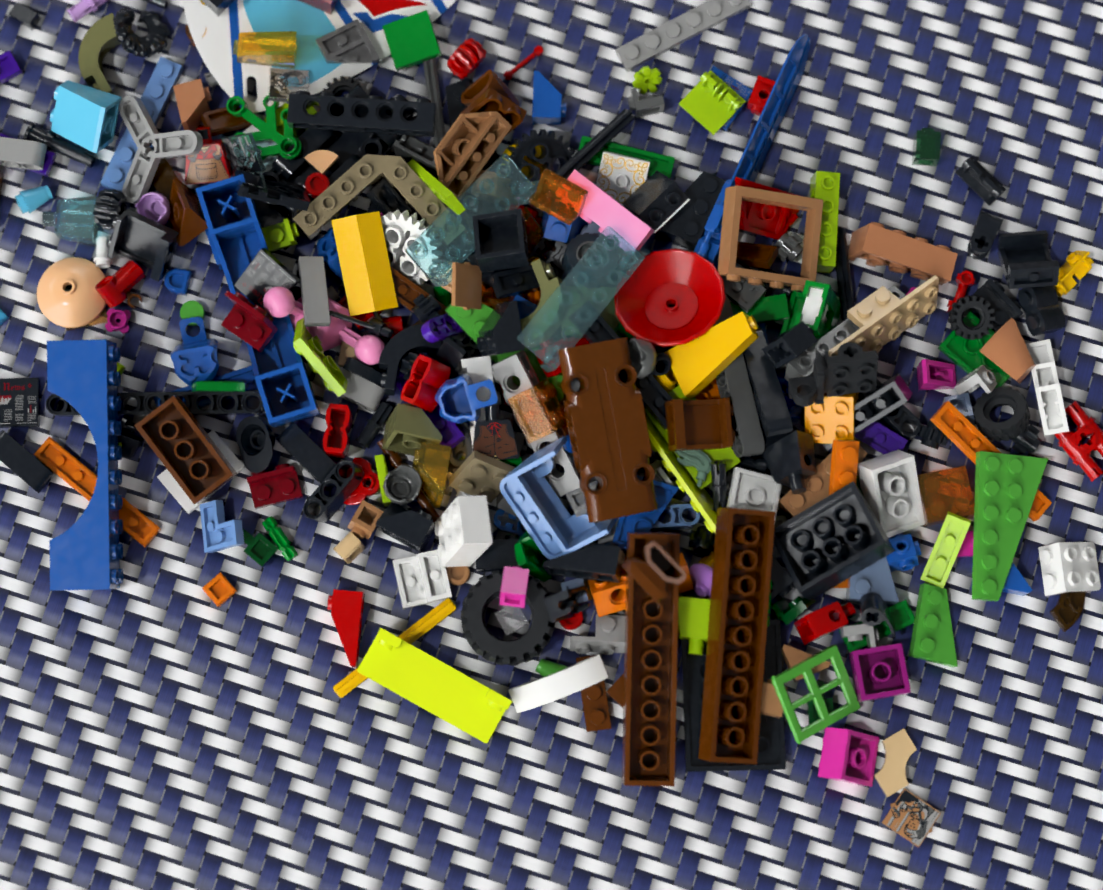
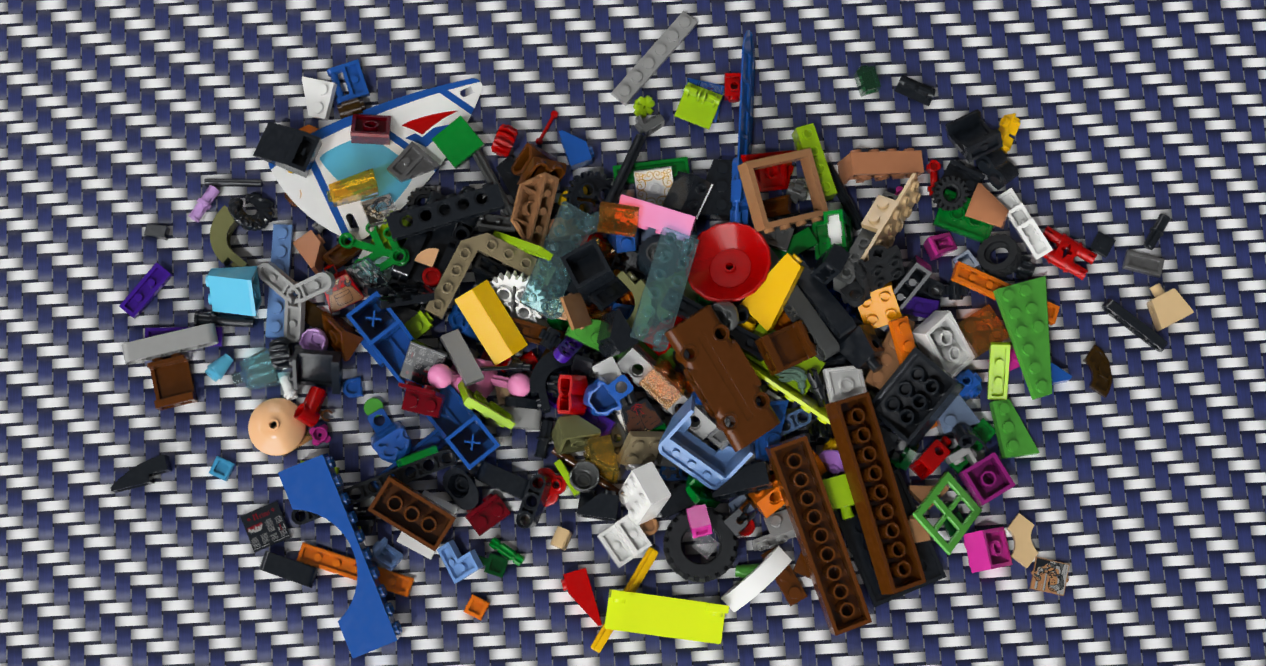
camera: 25 degrees left, 0 degrees up
red brick [323,403,353,458] -> none
medium nougat brick [347,500,384,540] -> none
reddish brown piece [621,541,687,603] -> none
light grey bracket [954,365,997,395] -> none
black piece [967,210,1003,260] -> none
white bracket [1038,542,1101,596] -> none
none -> medium blue bracket [372,537,403,572]

